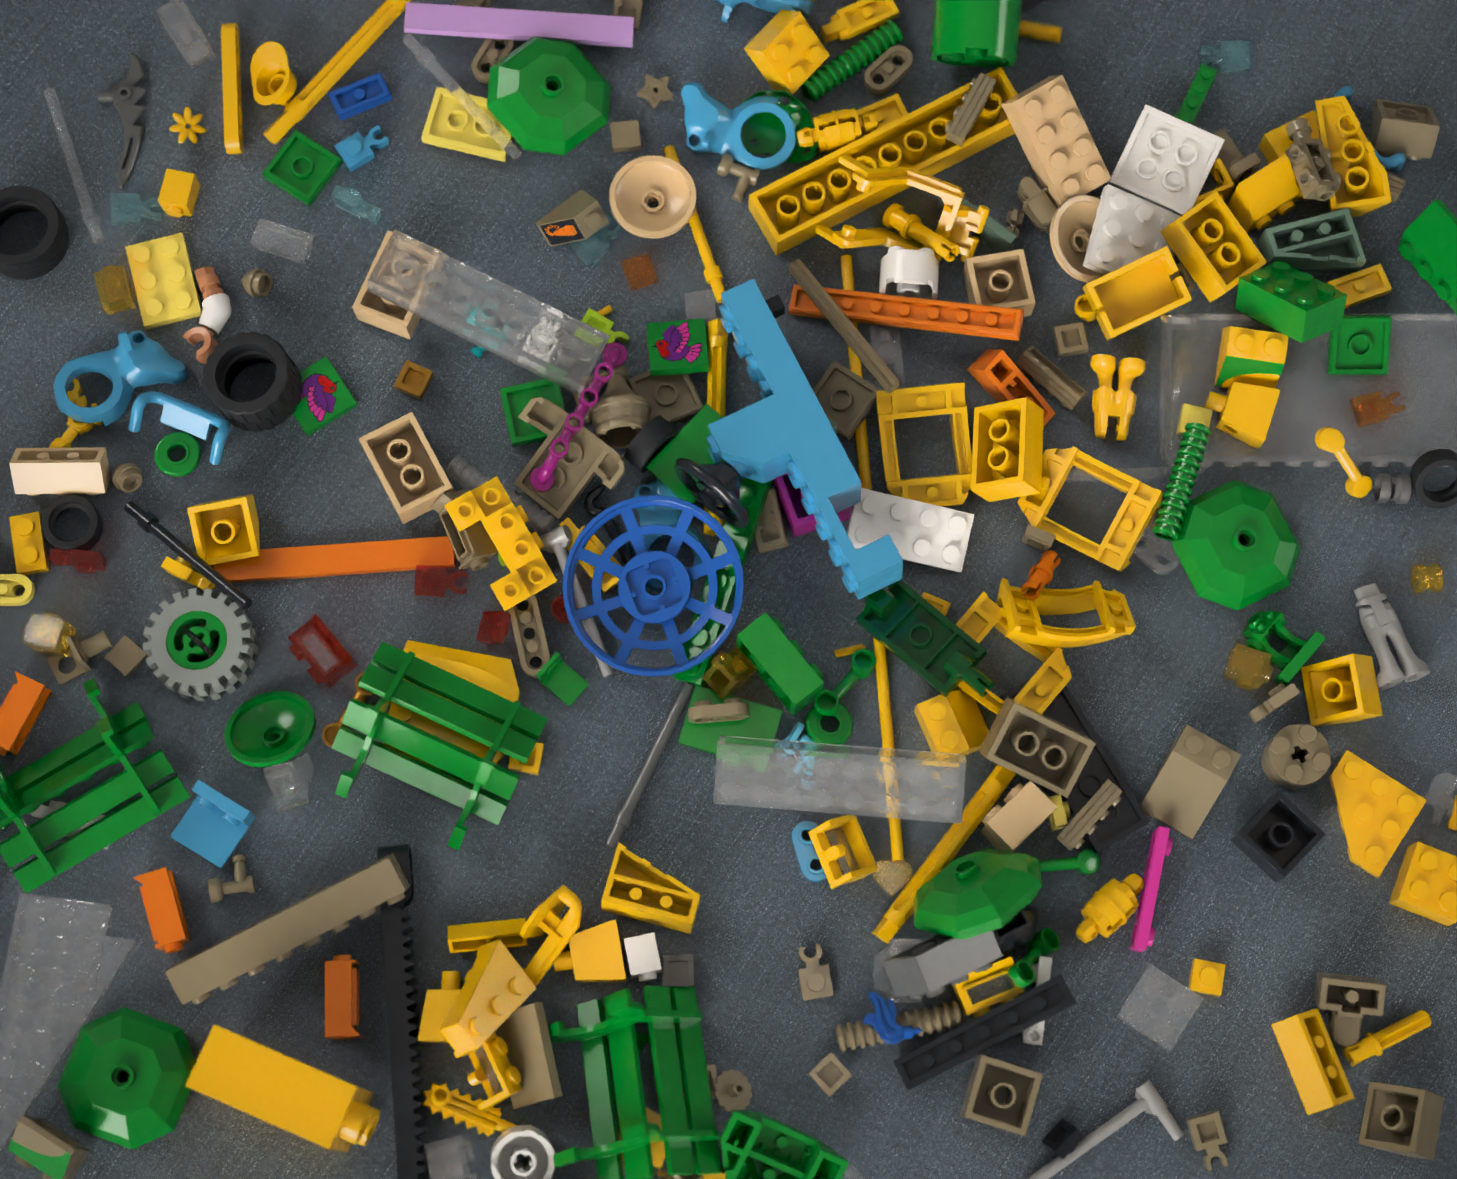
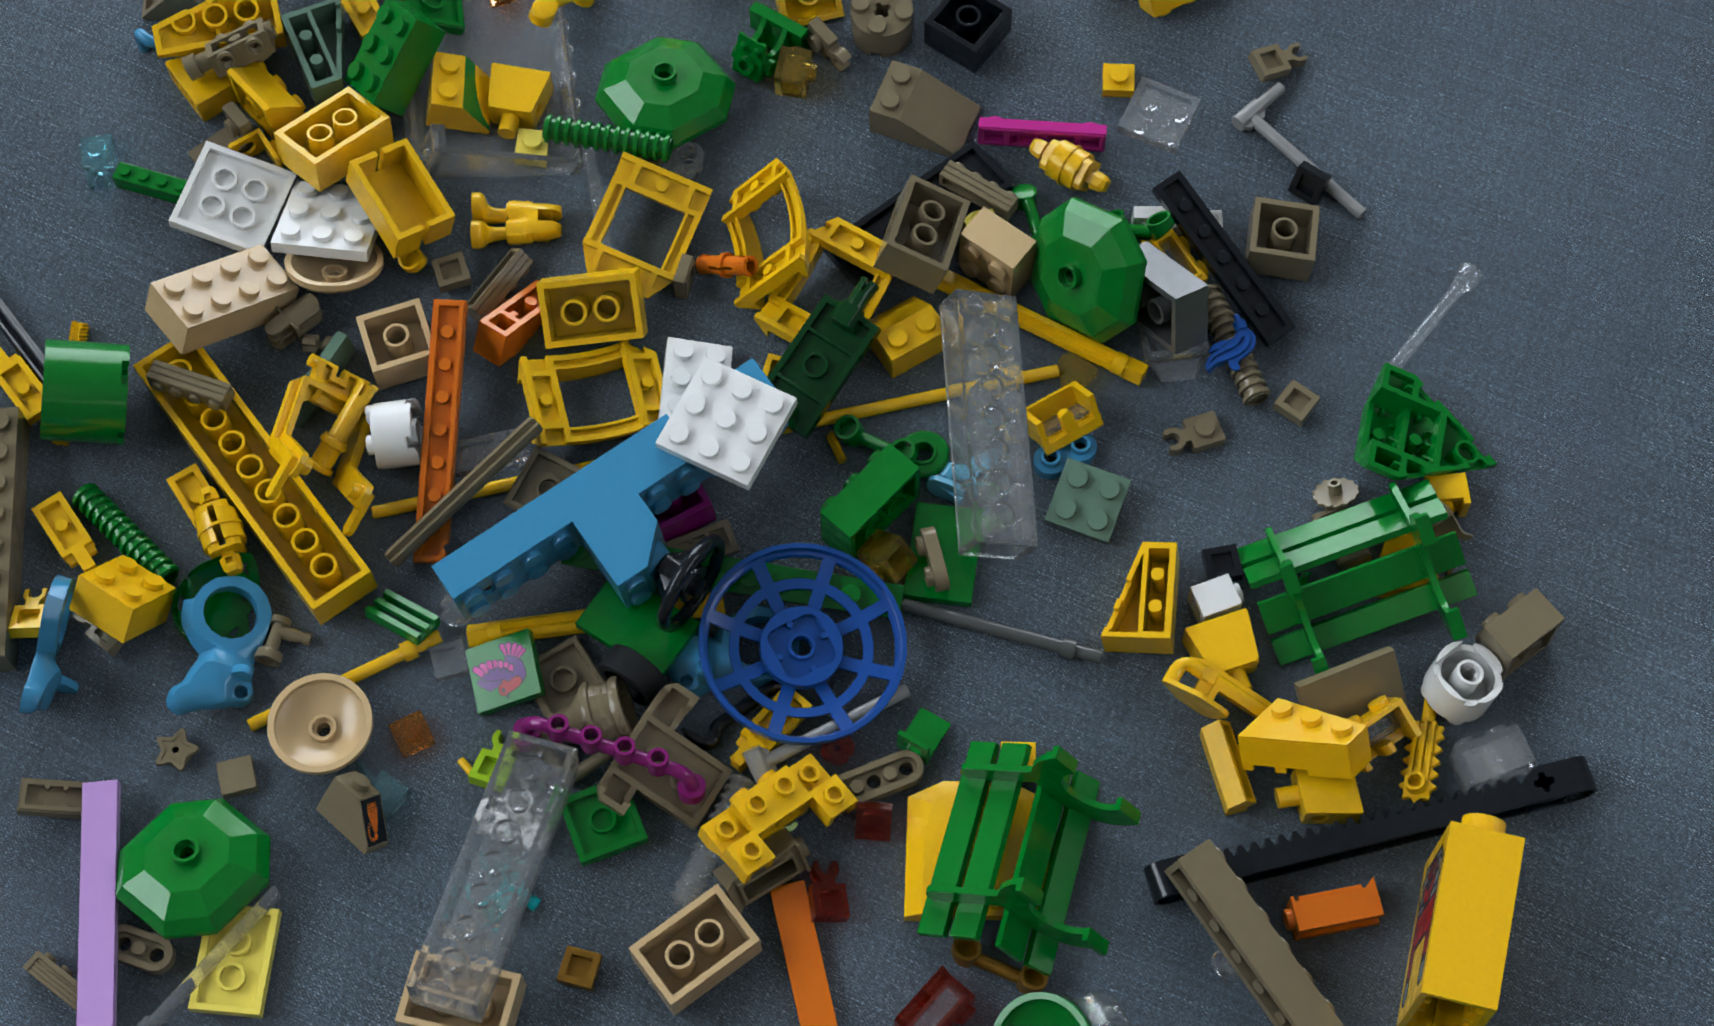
camera: 95 degrees left, 10 degrees down
dark tan plate [864,45,913,95] -> none
none -> green tile [365,588,441,646]
none -> white plate [655,356,798,491]
none -> sand green plate [1044,458,1131,545]

